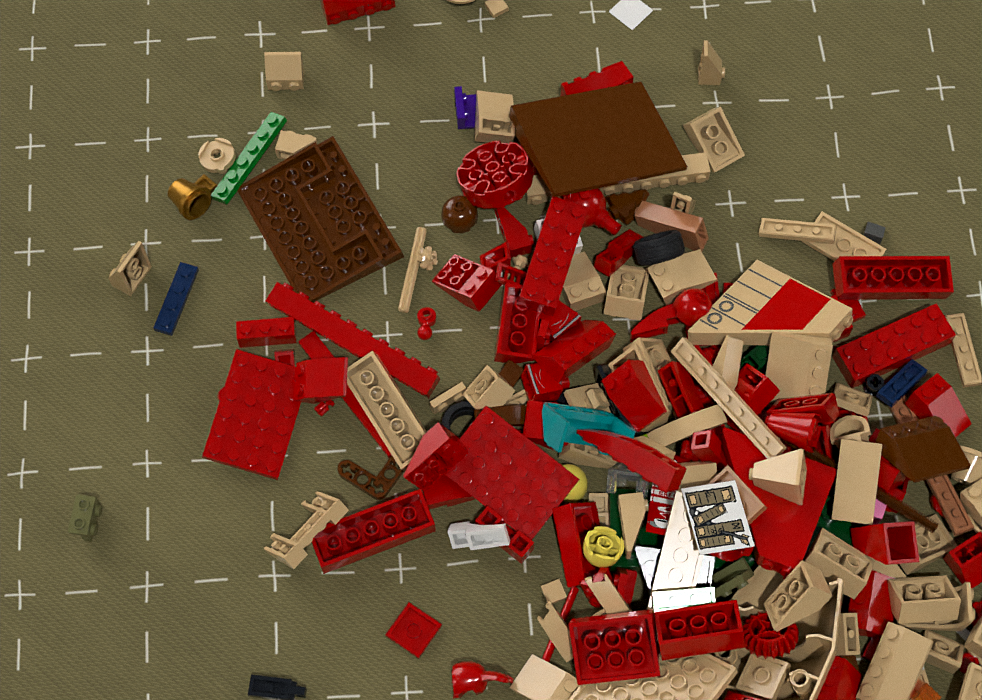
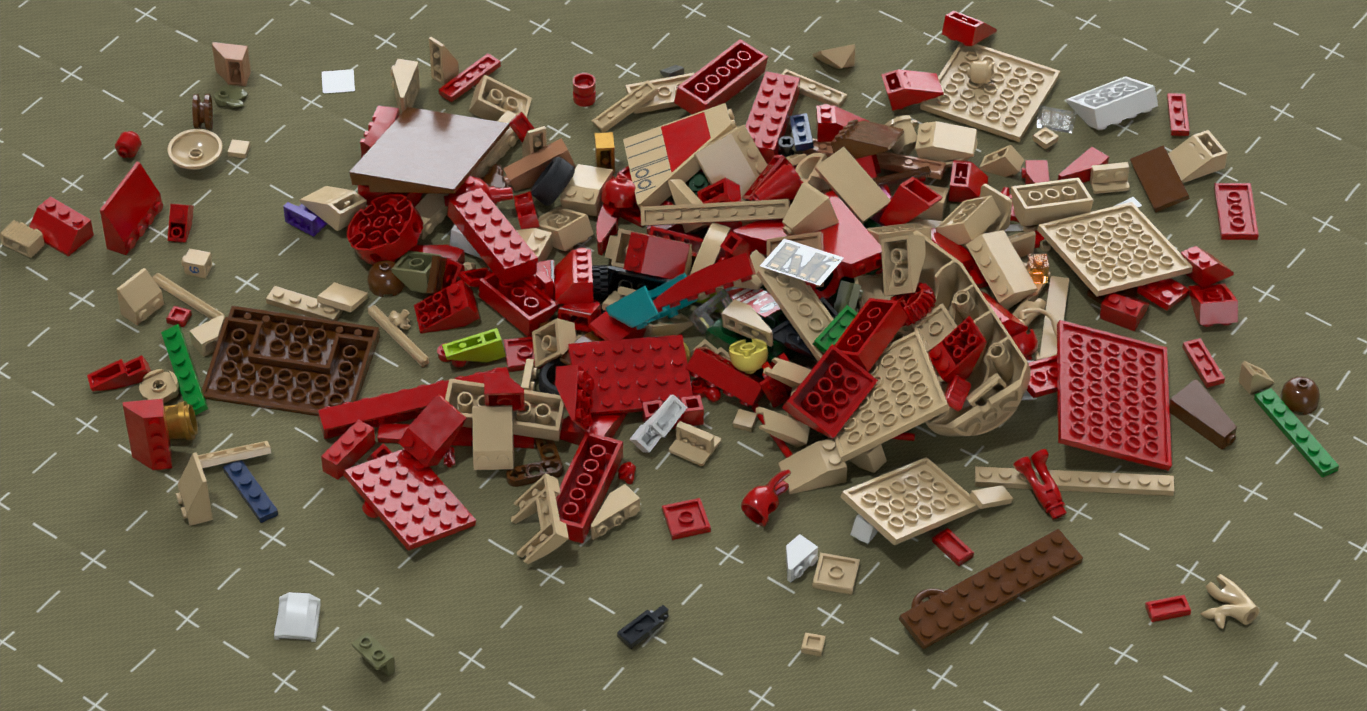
camera: 50 degrees left, 20 degrees down
none -> red slope [87,355,151,391]
none -> red slope [123,398,172,470]
none -> tan axle [152,273,225,319]
none -> red tile [166,306,192,328]
none -> red slope [167,204,194,242]
none -> tan brick [182,248,212,279]
none -> tan tile [190,441,271,468]
none -> tan plate [266,286,343,321]
none -> white slope [274,592,321,642]
none -> tan tile [317,282,368,312]
none -> tan slope [391,59,420,115]
none -> olive slope [391,251,442,293]
none -> reddish brown tile [427,255,447,294]
none -> red plate [438,53,501,103]
none -> lime slope [442,328,506,362]
none -> tan slope [472,405,514,470]
none -> red slope [484,371,525,411]
none -> red tile [504,337,545,372]
none -> red tile [508,112,535,143]
none -> red wheel [572,73,596,107]
none -> tan slope [591,484,640,540]
none -> black tyre [592,265,608,299]
none -> pearl gold brick [595,132,615,174]
none -> red plate [618,462,636,484]
none -> tan bracket [669,421,721,466]
none -> red plate [691,379,721,402]

